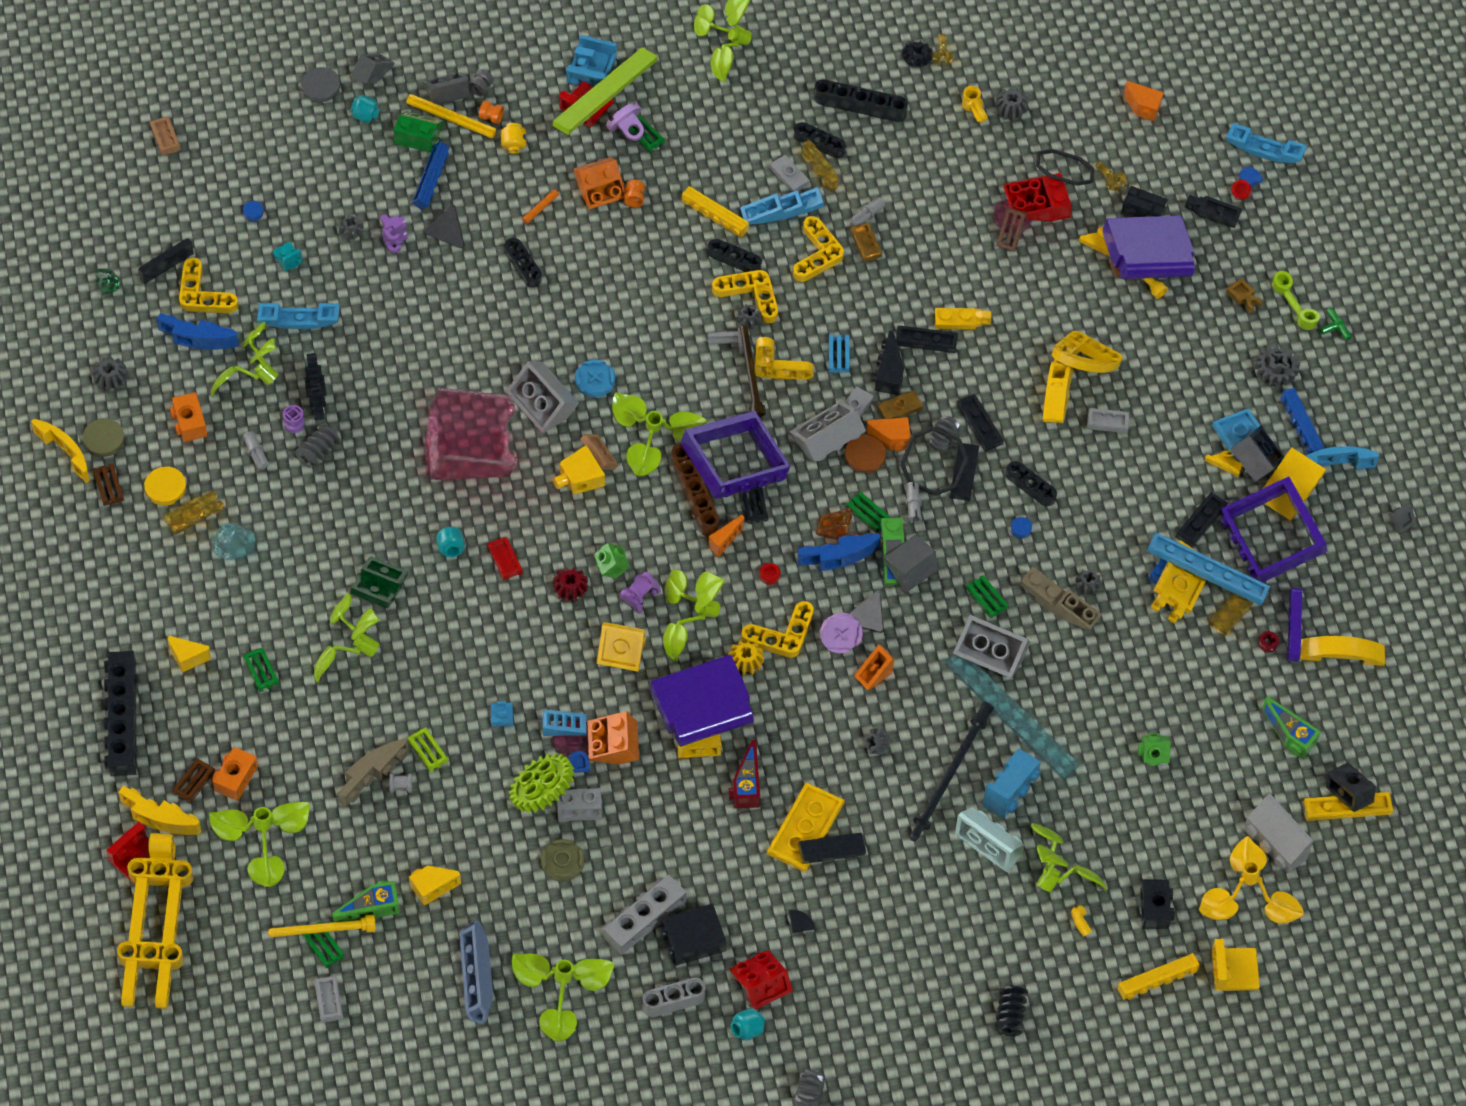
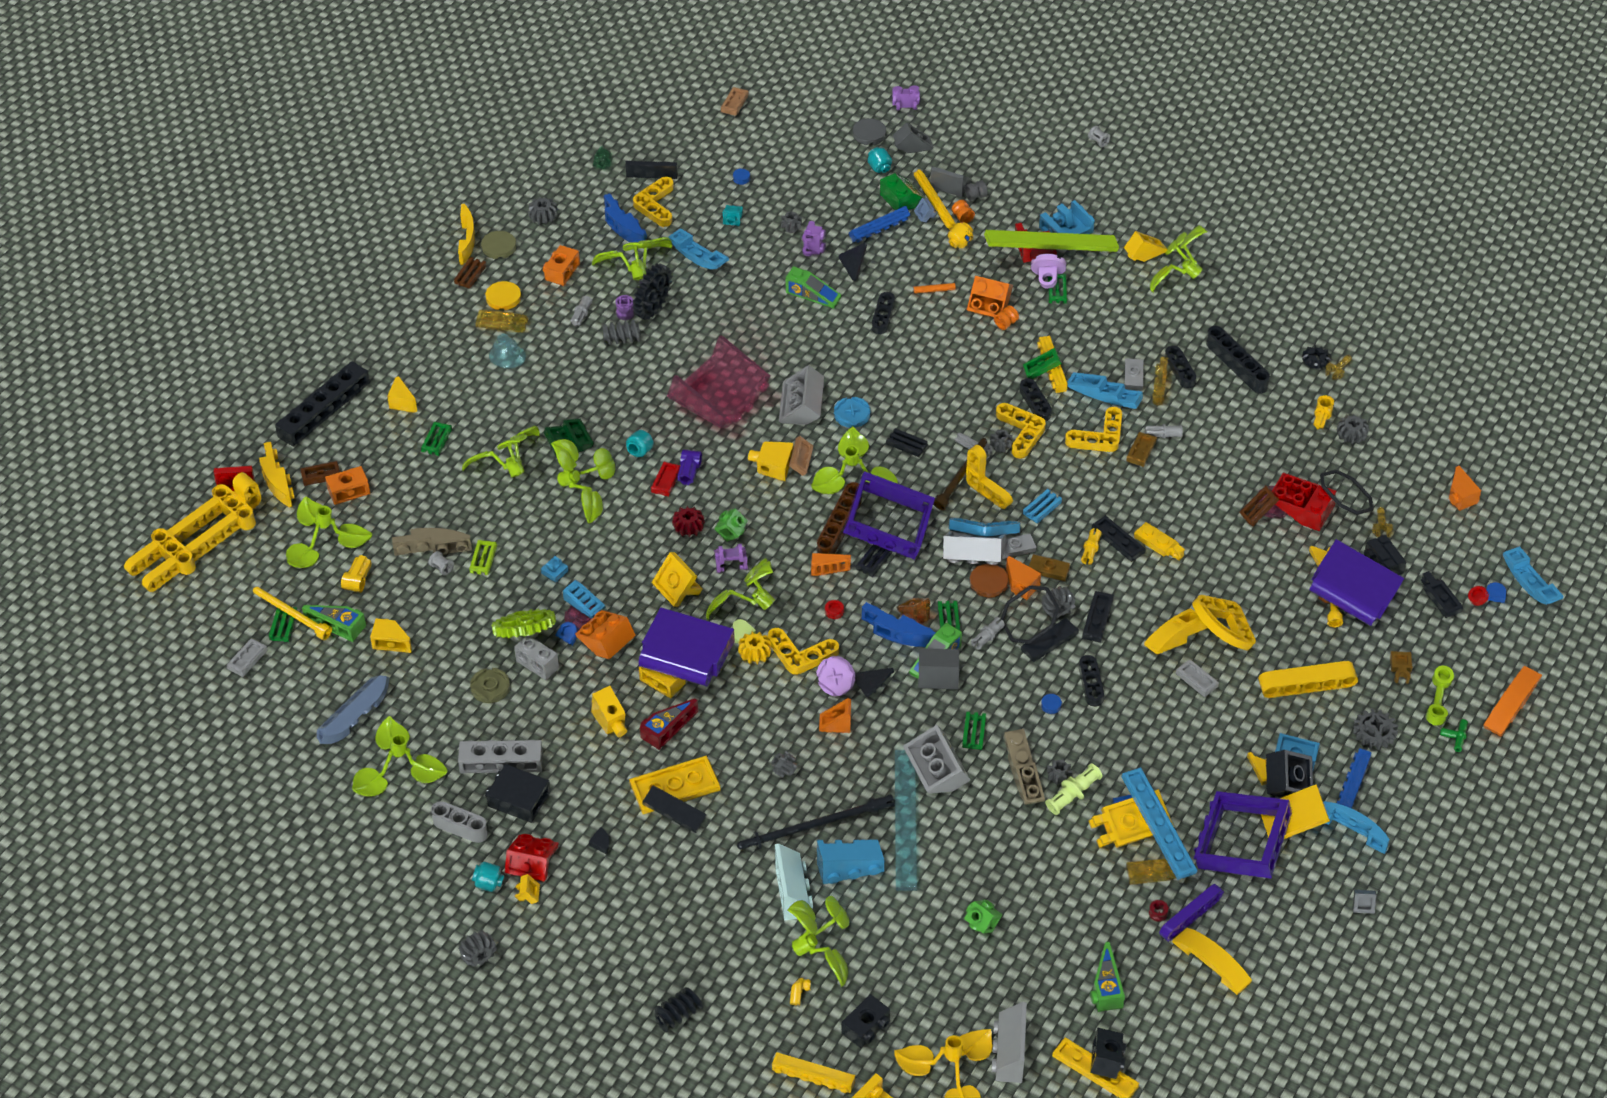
camera: 45 degrees right, 10 degrees down
black slope [872,330,904,396] -> none
black tile [1175,492,1228,548] -> none
none -> yellow piece [341,555,372,593]
none -> yellow tile [515,874,540,904]
none -> lime plant [551,439,616,524]
none -> yellow torso [591,686,627,737]
none -> dark purple piece [677,449,702,485]
none -> yellowish green tile [733,619,756,644]
none -> slope [786,266,842,308]
none -> black tile [886,428,928,457]
none -> medium lavender piece [892,86,920,110]
none -> sand blue tile [914,198,938,223]
none -> dark azure beam [949,518,1021,536]
none -> green tile [1023,348,1062,379]
none -> yellowish green piece [1045,763,1103,815]
none -> yellow pin [1081,528,1102,565]
none -> yellow slope [1124,231,1168,262]
none -> yellow beam [1258,661,1358,698]
none -> orange slope [1483,666,1542,737]

